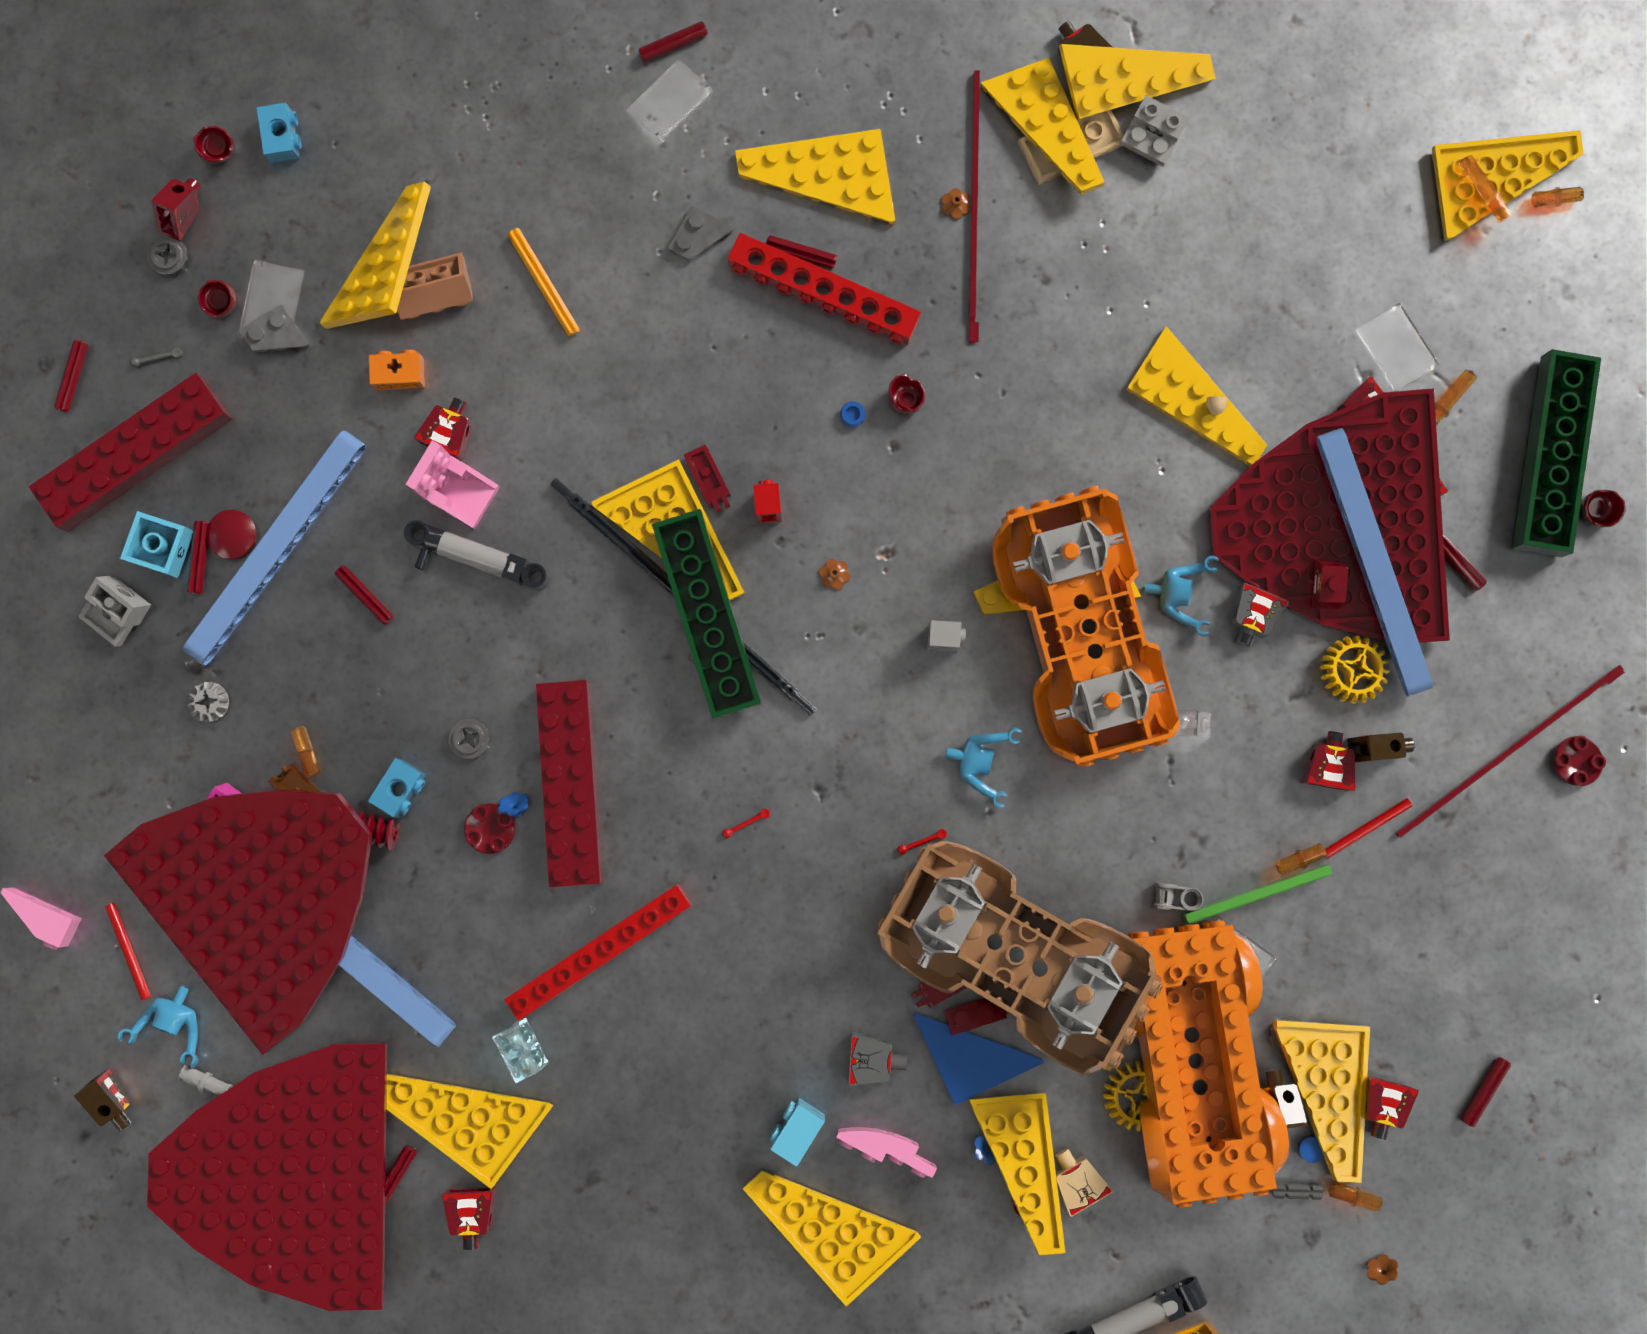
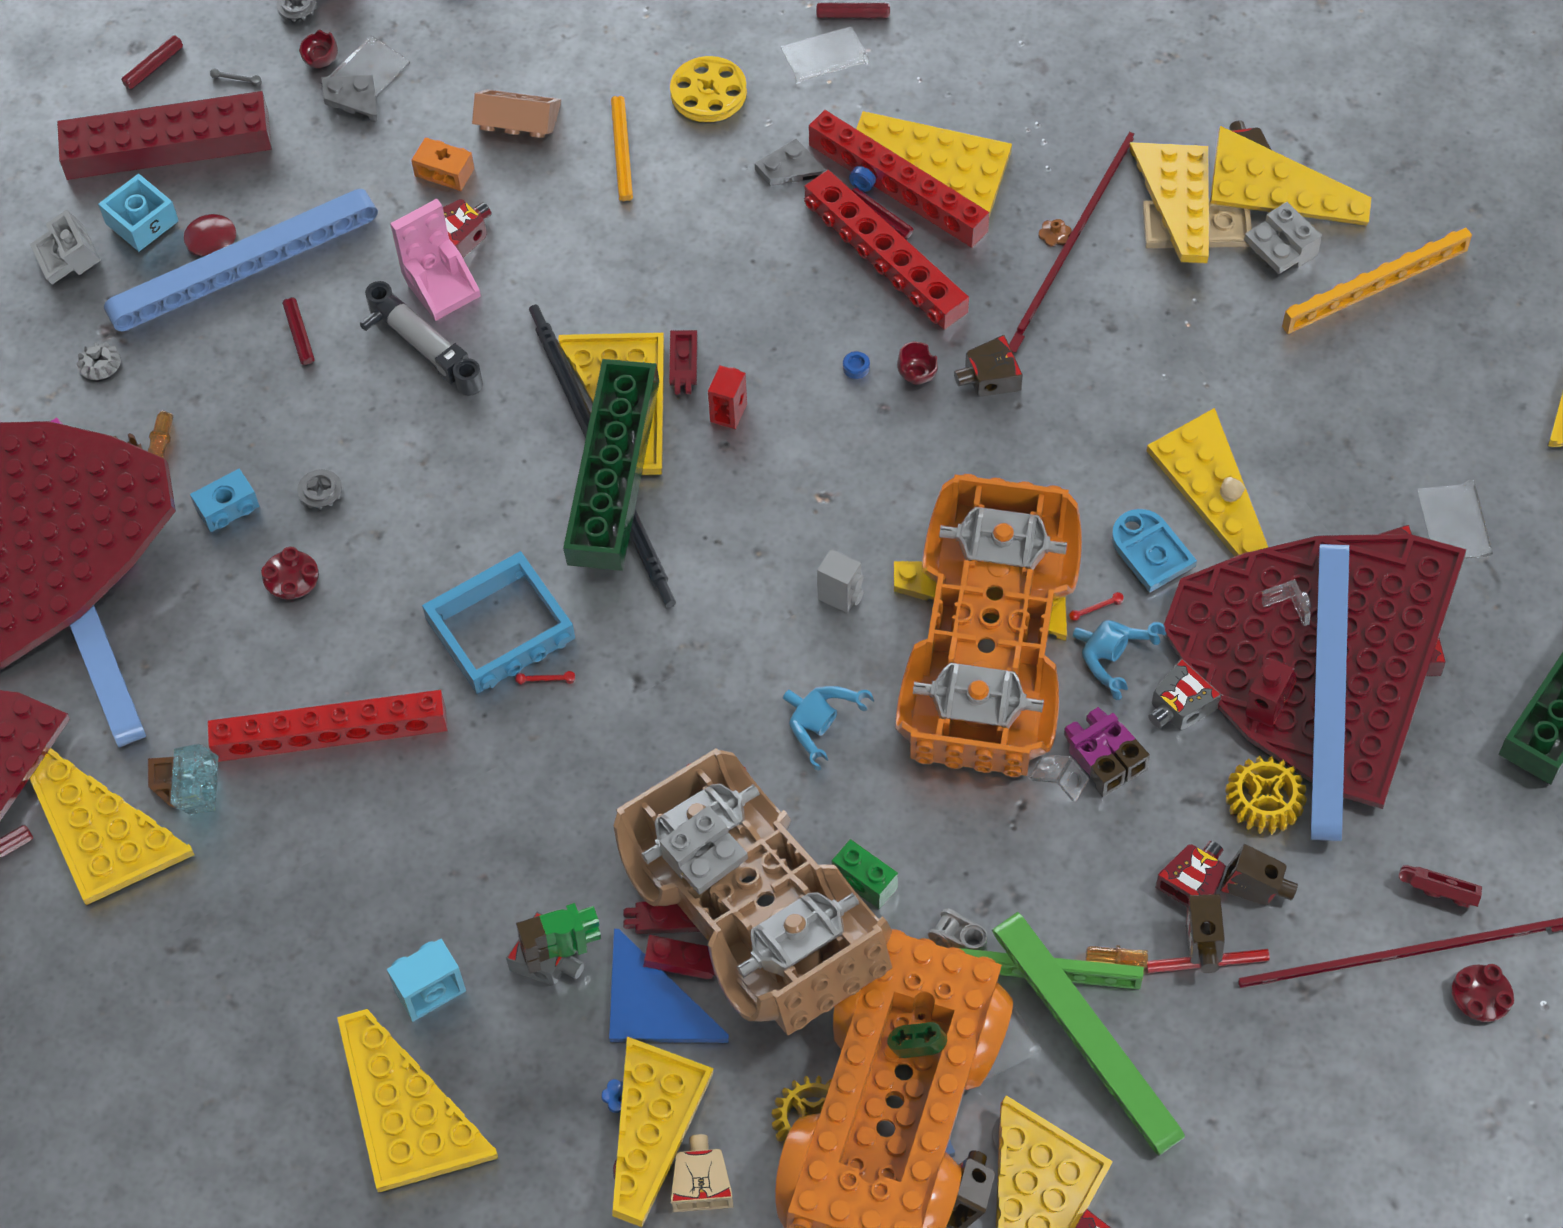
camera: 30 degrees right, 25 degrees down
dark red axle [187,520,209,594] -> none
yellow wing [320,181,431,329] -> none
dark red piece [353,809,400,851] -> none
torso [442,1187,496,1250] -> none
blue plant [498,792,529,818] -> none
dark red brick [536,680,603,888] -> none
dark orange plant [819,559,850,590] -> none
bright pink slope [836,1127,937,1178] -> none
clear orange axle [1435,369,1477,426] -> none
dark red axle [1443,534,1487,591] -> none
none -> reddish brown slope [148,756,180,809]
none -> dark azure window [422,551,575,694]
none -> green hips [516,903,601,974]
none -> light grey brick [659,805,748,895]
none -> yellow wedge [670,56,747,122]
none -> red brick [809,110,990,248]
none -> green brick [832,839,898,909]
none -> blue tile [849,166,876,191]
none -> dark green beam [887,1022,947,1058]
none -> dark brown torso [954,335,1023,397]
none -> bright green beam [992,912,1185,1156]
none -> hips [1064,707,1150,797]
none -> red hinge [1069,592,1124,621]
none -> dark azure plate [1112,509,1197,593]
none -> dark brown torso [1185,894,1225,973]
none -> clear bracket [1262,579,1311,626]
none -> light orange plate [1282,228,1472,334]
none -> dark red hinge [1399,865,1482,907]

